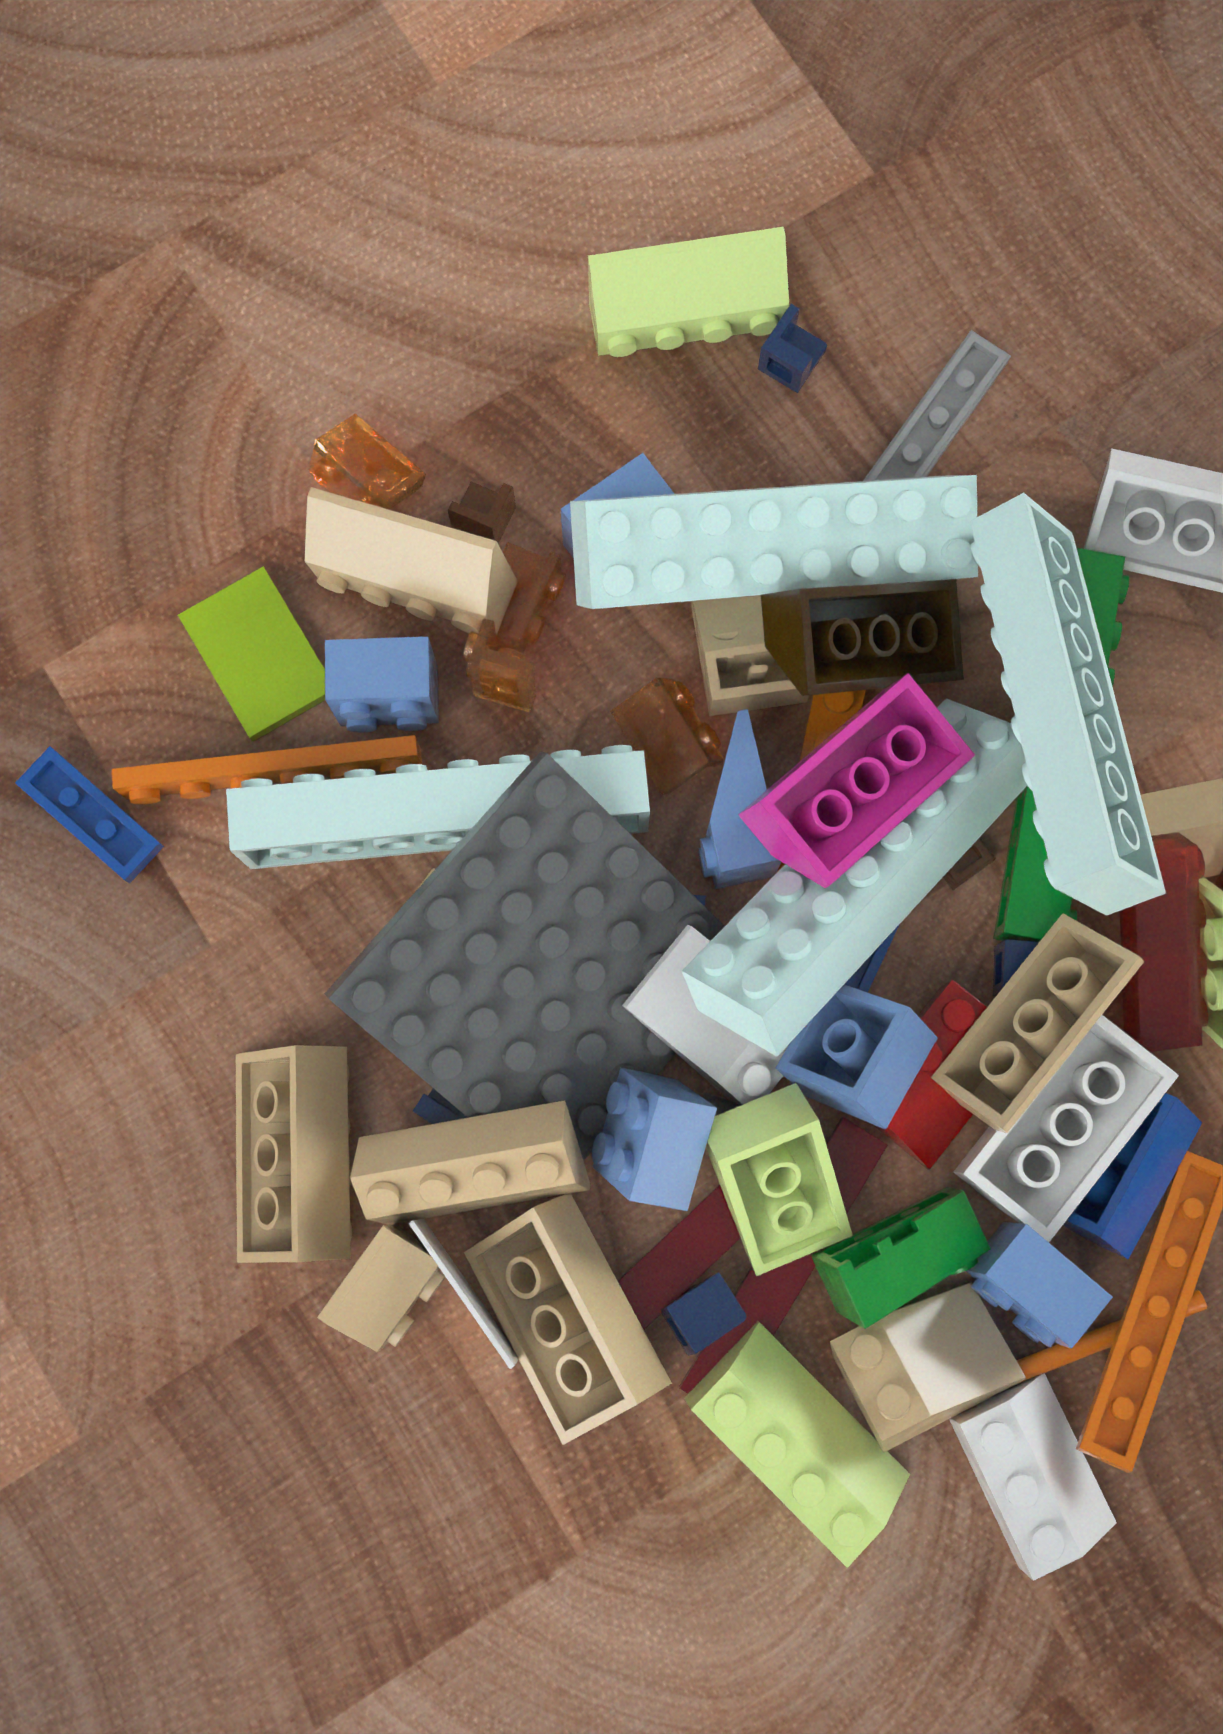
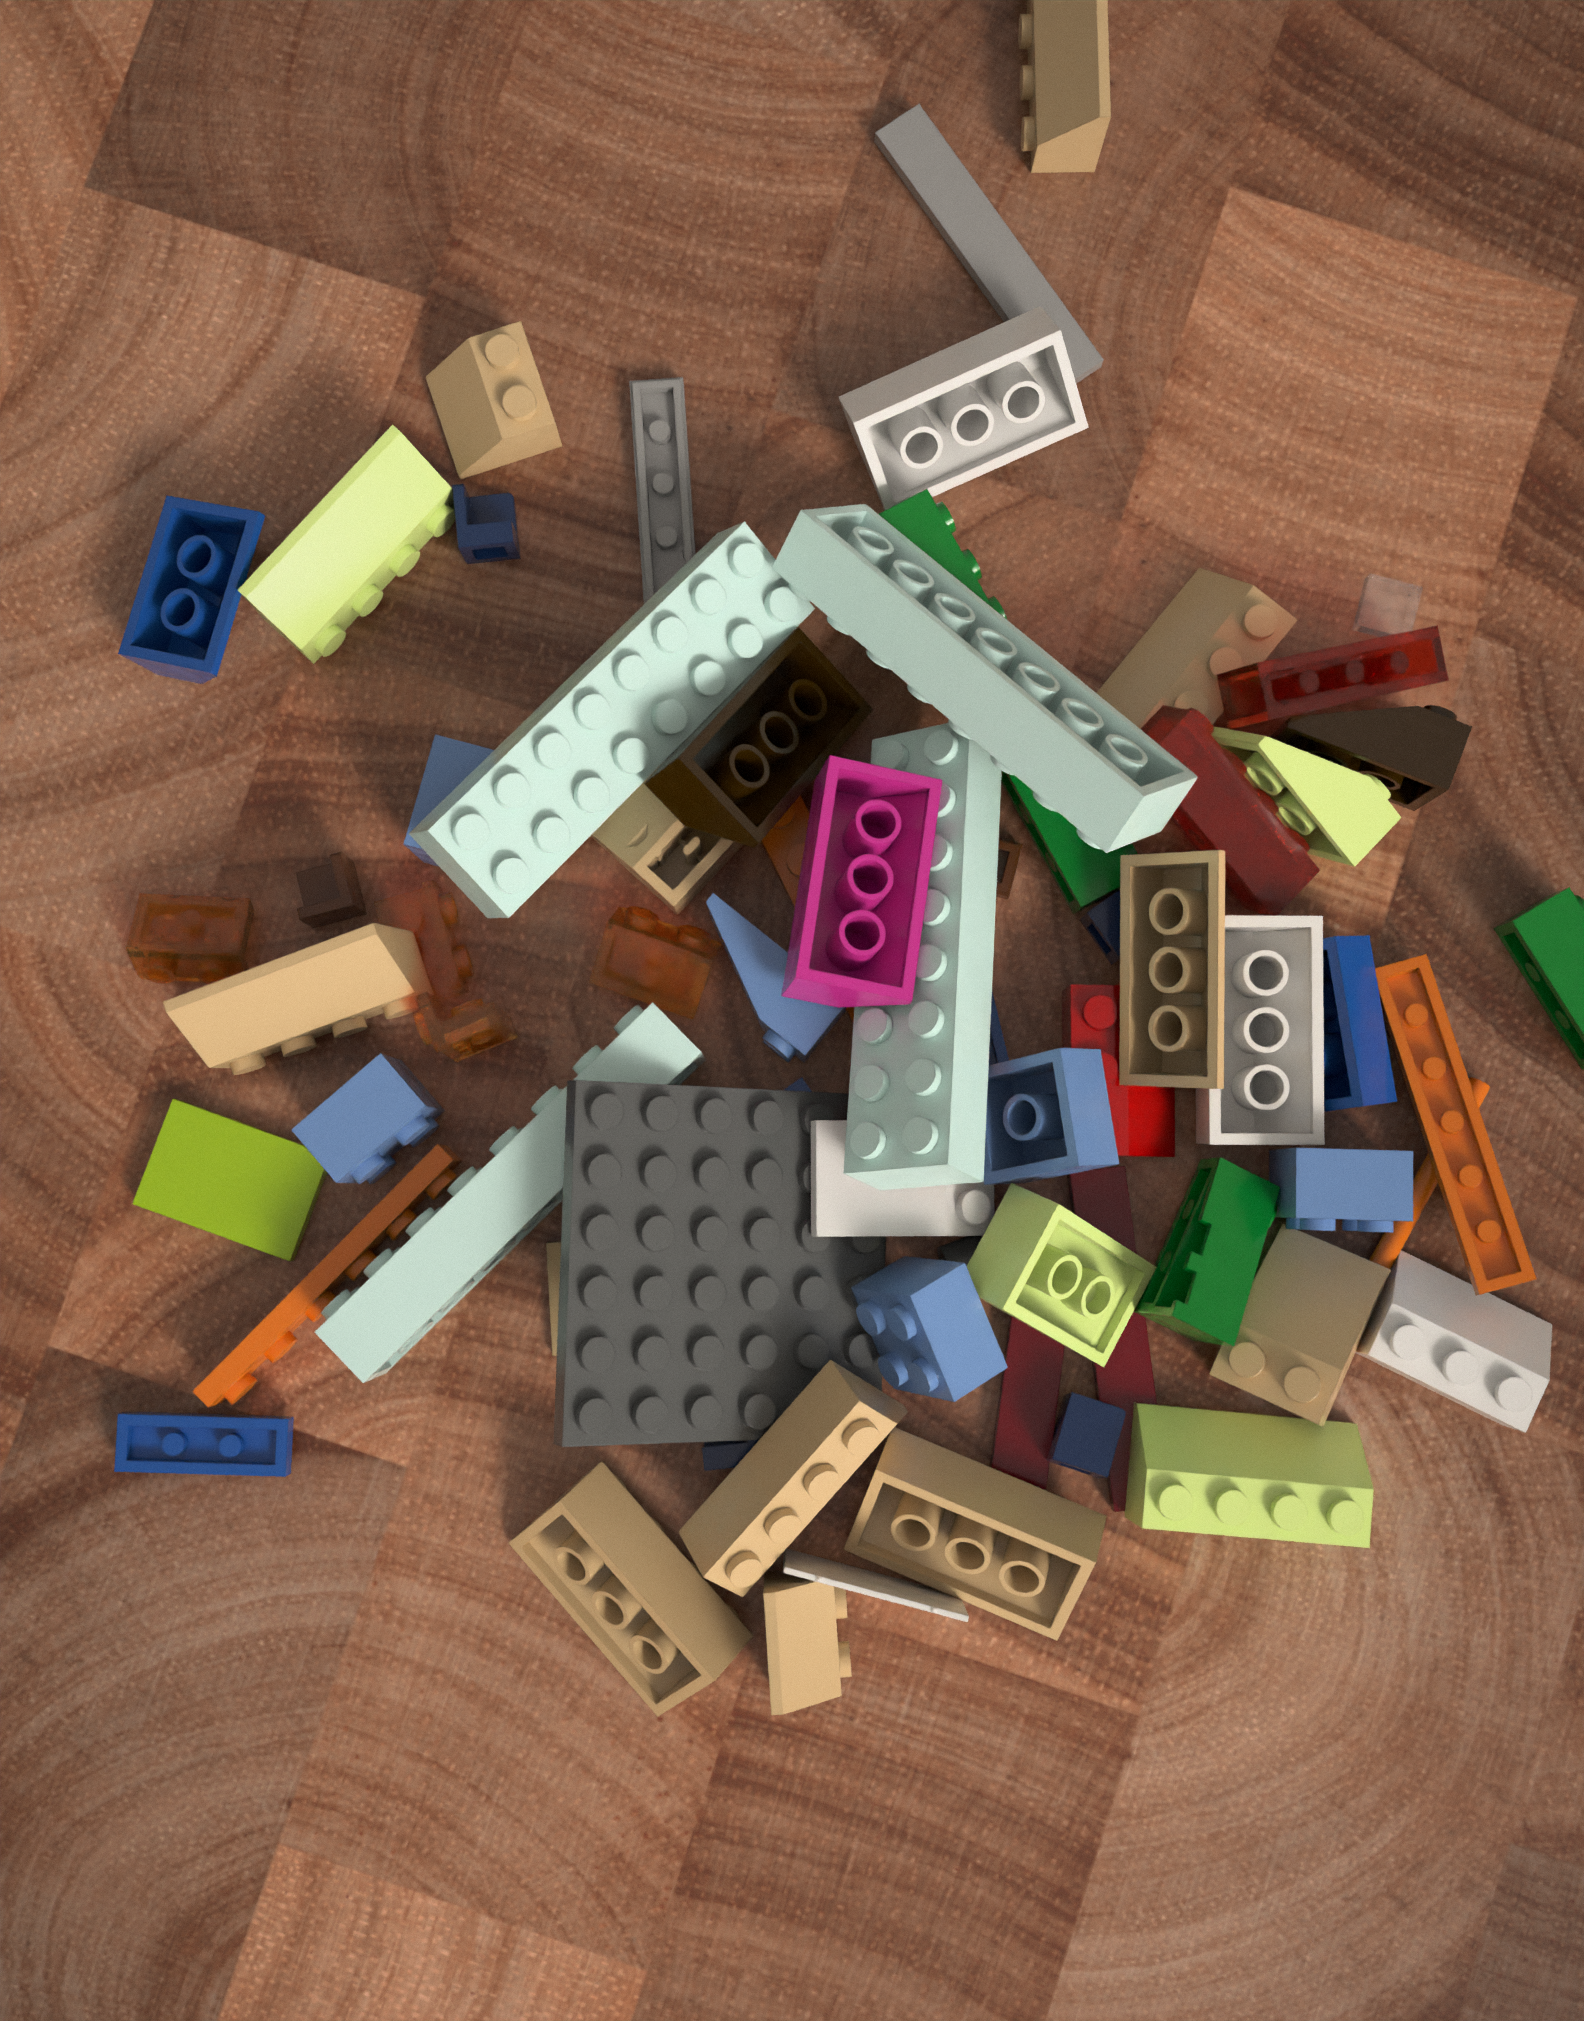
camera: 40 degrees left, 5 degrees up
none -> blue slope [118,495,265,684]
none -> tan slope [426,321,562,480]

